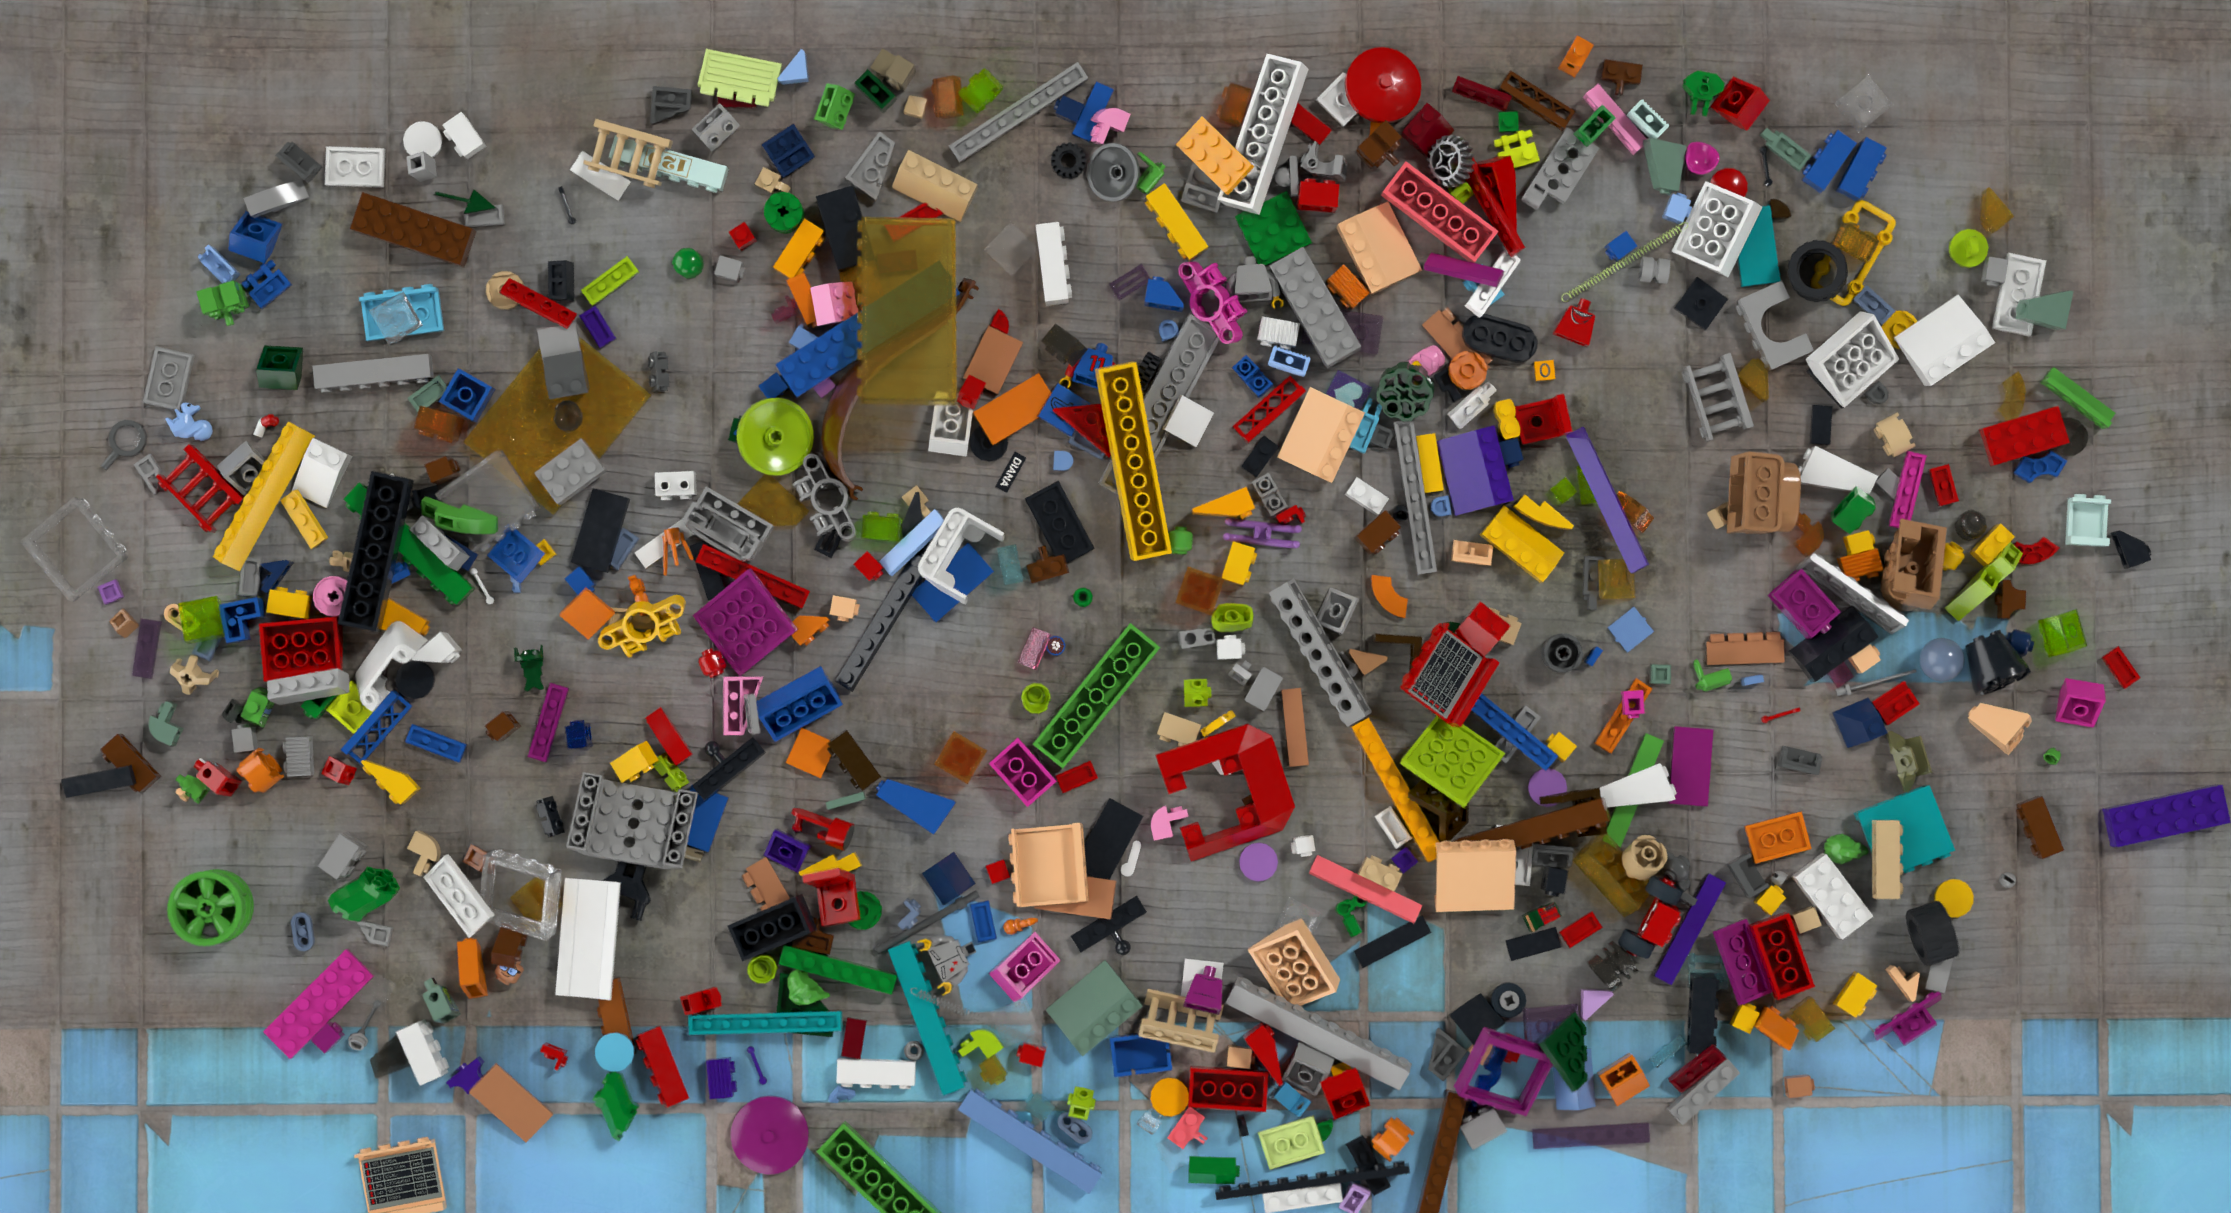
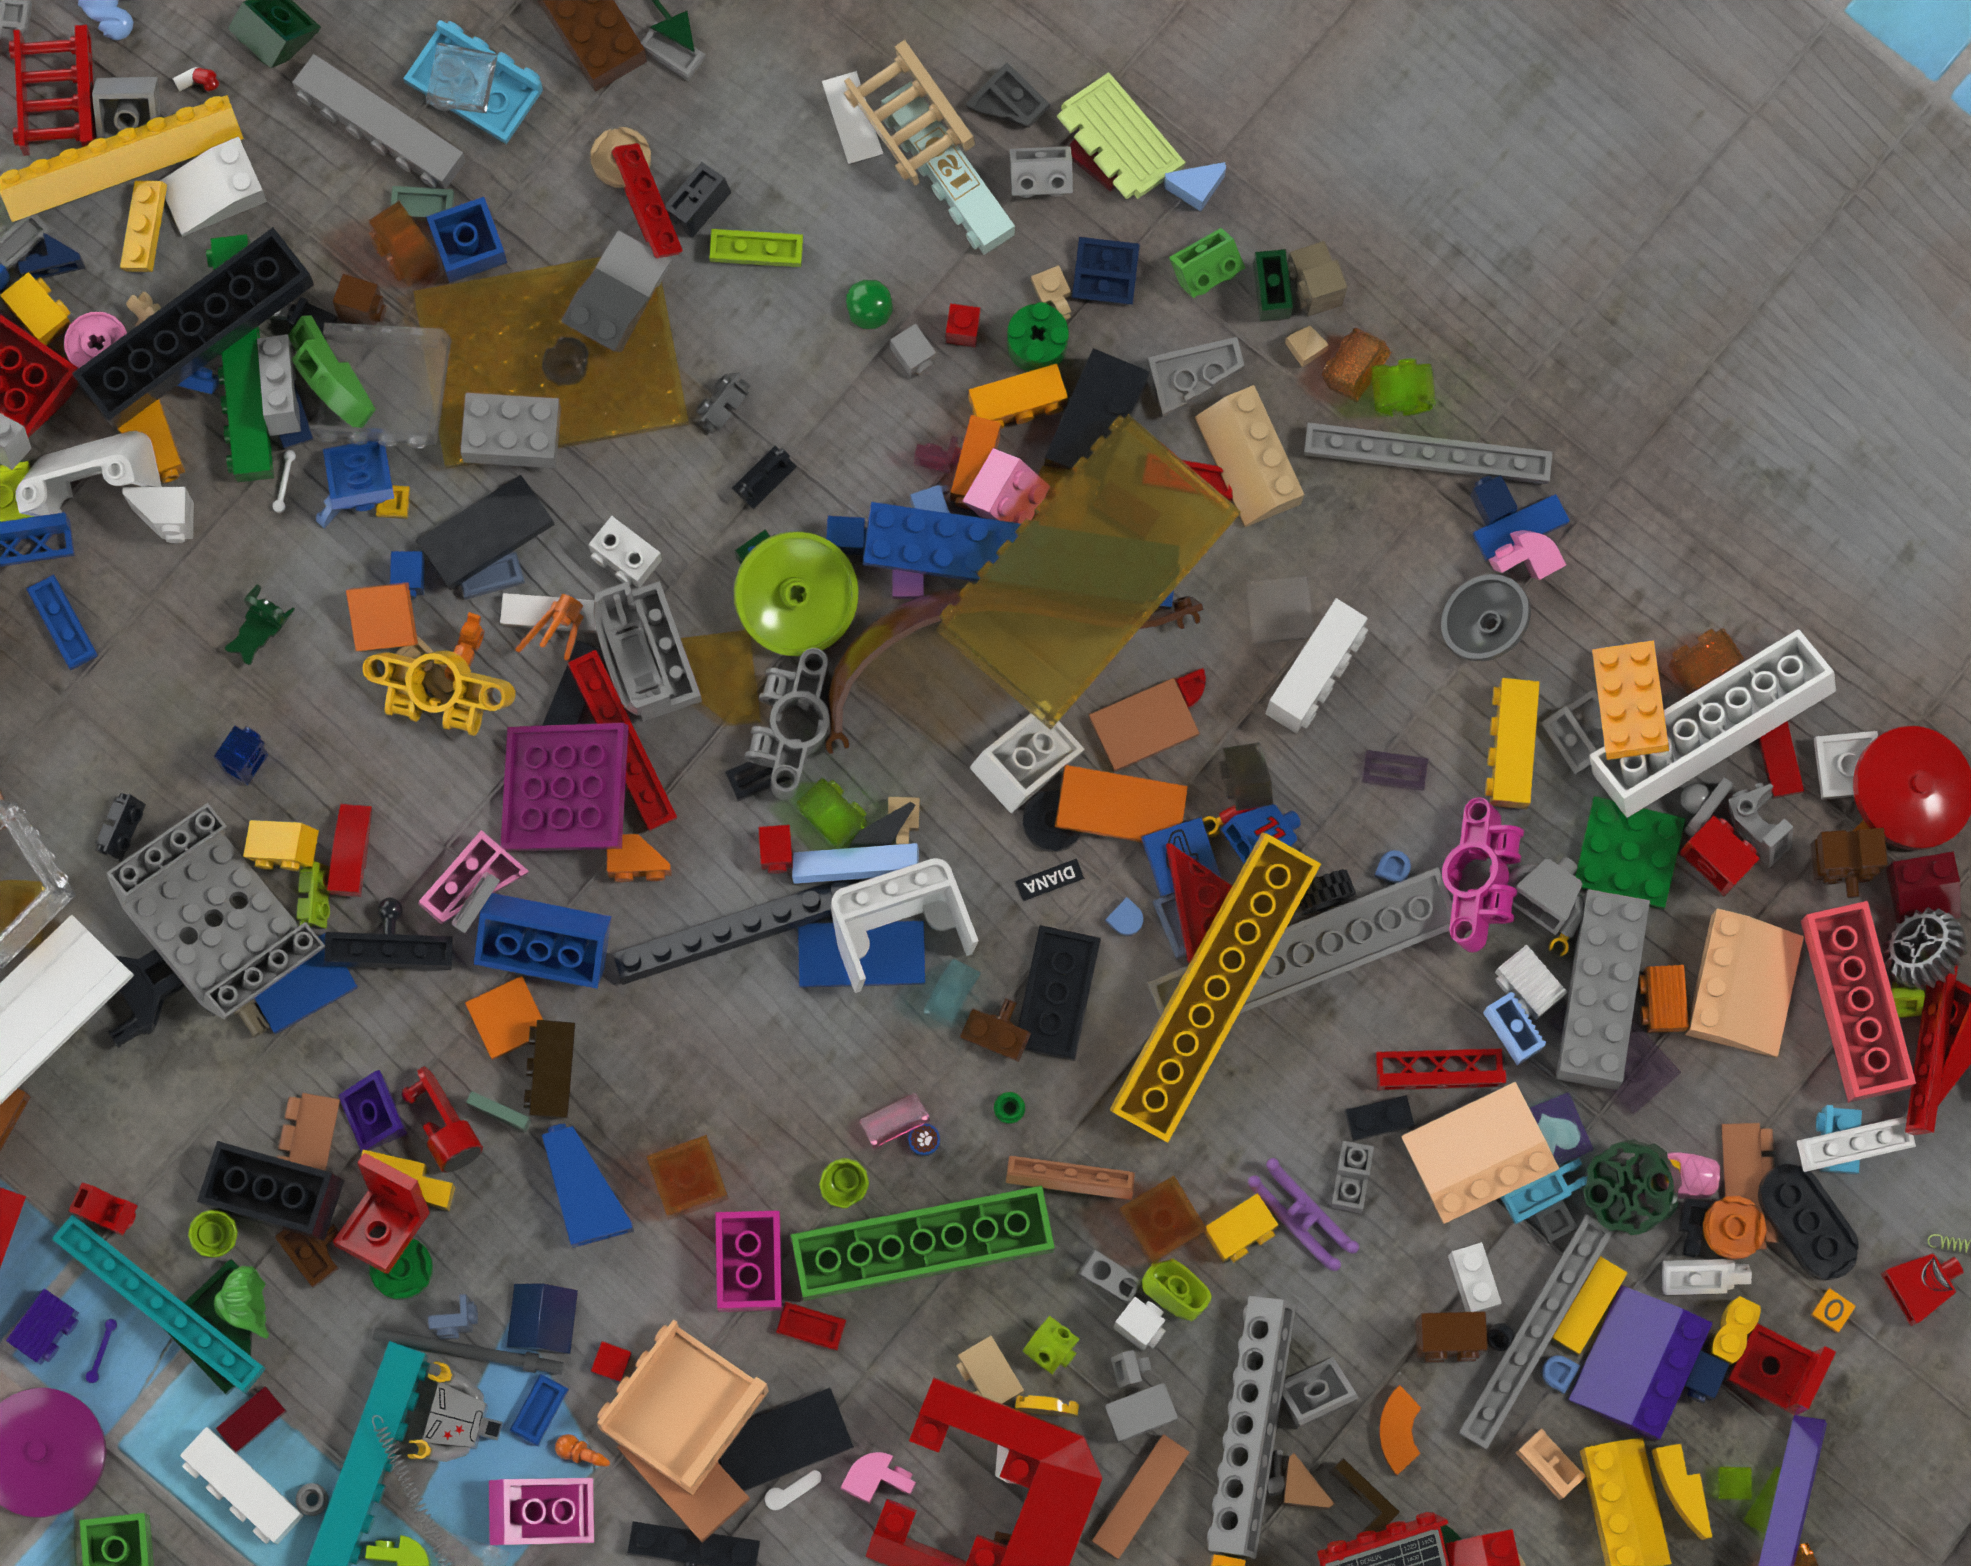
camera: 40 degrees right, 10 degrees down
black tile [395,660,435,699] -> none
reddish brown brick [485,711,521,741] -> none
magenta tile [527,683,569,762] -> none
black hinge [558,186,576,225] -> none
dark purple tile [579,305,617,349] -> none
red head [698,648,726,678] -> none
green brick [779,944,898,995] -> none
medium blue tile [828,1085,855,1103] -> none
light nougat brick [830,595,860,622] -> none
red brick [957,375,986,410] -> none
black tyre [1051,142,1086,179] -> none
bright green piece [1136,152,1165,195] -> none
blue slope [1144,276,1184,312] -> none
white tile [1163,395,1214,447] -> none
bright green head [1168,527,1193,554] -> none
light orange slope [1191,487,1255,519] -> none
blue slope [1232,355,1274,398] -> none
red bracket [1275,505,1306,524] -> none
magenta tile [1424,253,1504,287] -> none
none -> black hinge [732,446,797,510]
none -> nougat tile [1006,1156,1135,1200]

